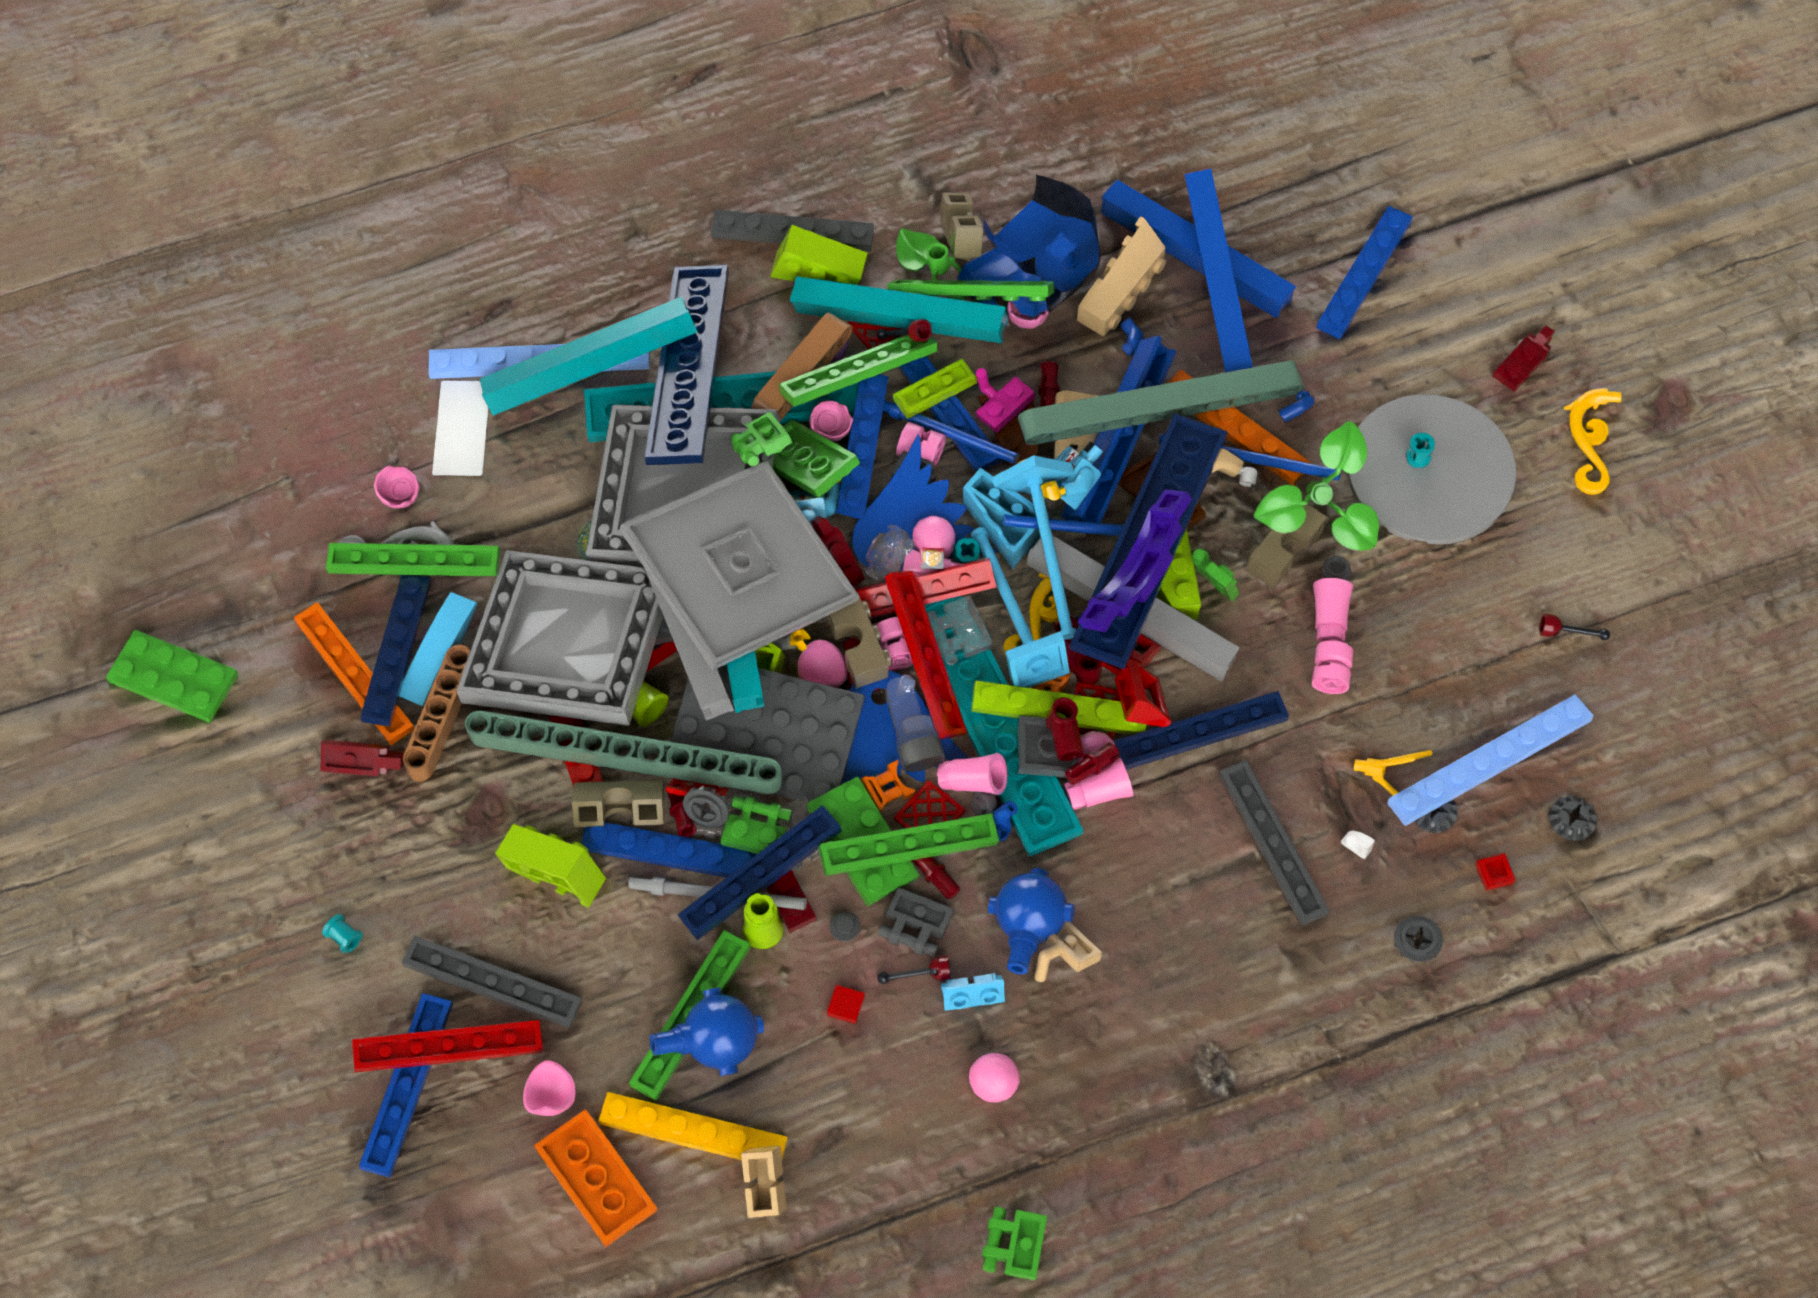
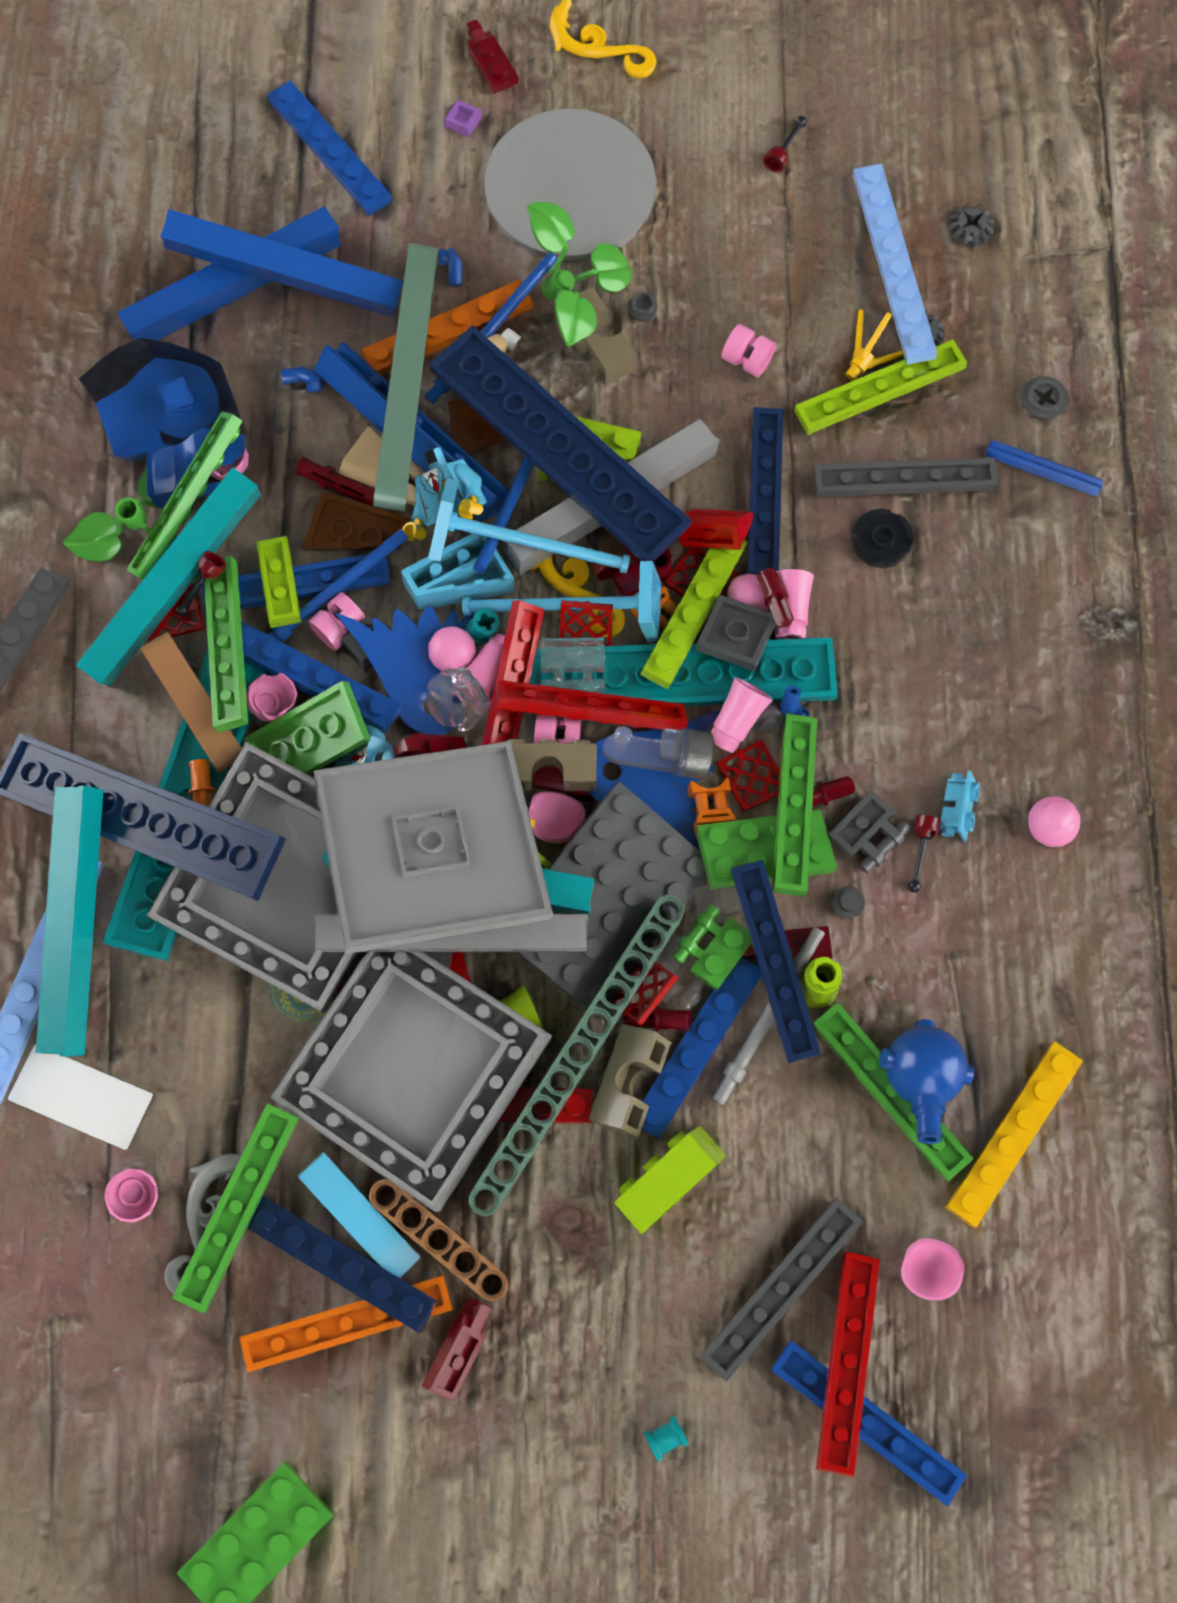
camera: 70 degrees left, 10 degrees up
orange plate [534,1109,658,1248] -> none
dark grey gear [683,786,730,827] -> none
bright green plate [731,411,792,466] -> none
tan piece [741,1146,787,1218] -> none
lime wedge [770,225,868,285] -> none
red tile [827,985,865,1024] -> none
sticker [921,548,944,569] -> none
dark tan arch [940,193,983,260] -> none
dark pink plate [976,368,1036,433] -> none
blue piece [988,868,1075,975] -> none
tan plate [1034,921,1102,982] -> none
dark red piece [1046,697,1084,762] -> none
tan wedge [1077,216,1166,337] -> none
dark purple piece [1078,489,1192,632] -> none
bright green plate [1192,549,1239,602] -> none
bright pink plant [1313,578,1353,643] -> none
white tile [1341,831,1375,859] -> none
teal bush [1406,432,1435,468] -> none
red tile [1475,853,1516,891] -> none
none -> orange axle [189,759,215,807]
none -> medium lavender tile [444,100,482,138]
none -> red window [560,600,613,648]
none -> lime plate [794,339,967,435]
none -> black tile [851,508,914,568]
none -> blue axle [986,440,1103,496]

